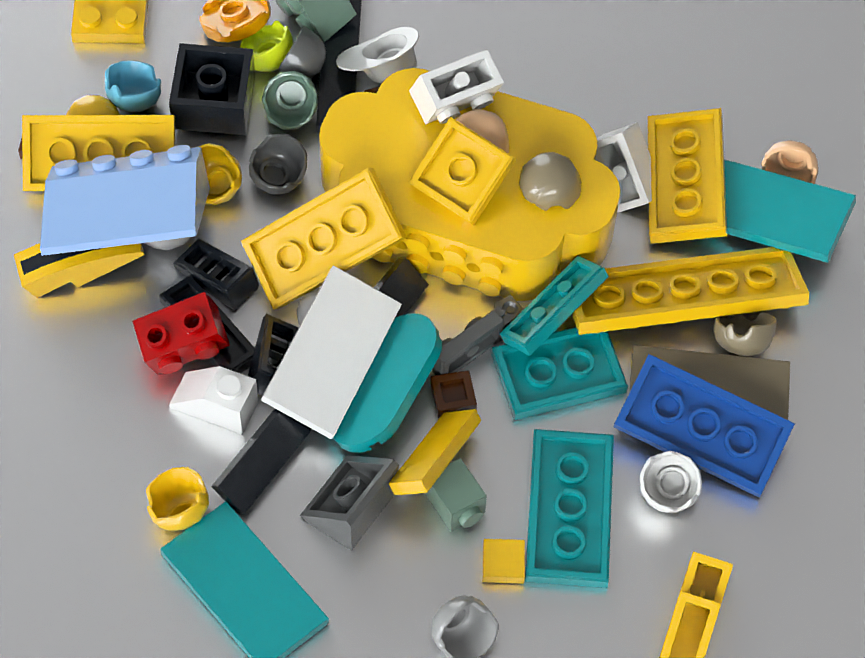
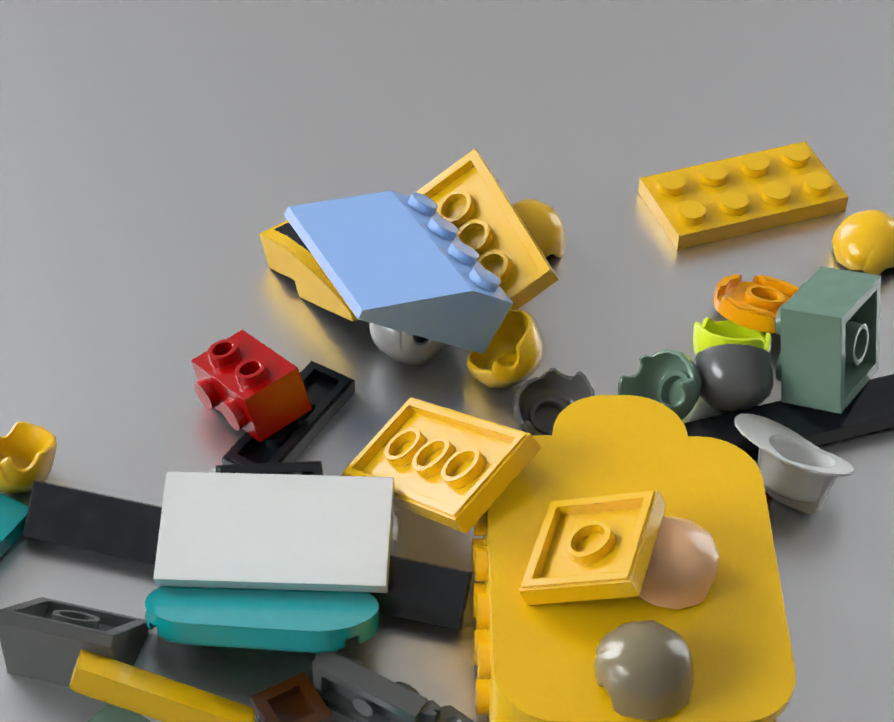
camera: 70 degrees right, 15 degrees down
medium azure hair [105,61,161,112] -> none
black brick [169,43,255,135] -> none
white slope [169,366,259,435] -> none
black slope [173,238,259,310] -> none
white brick [409,49,504,125] -> none

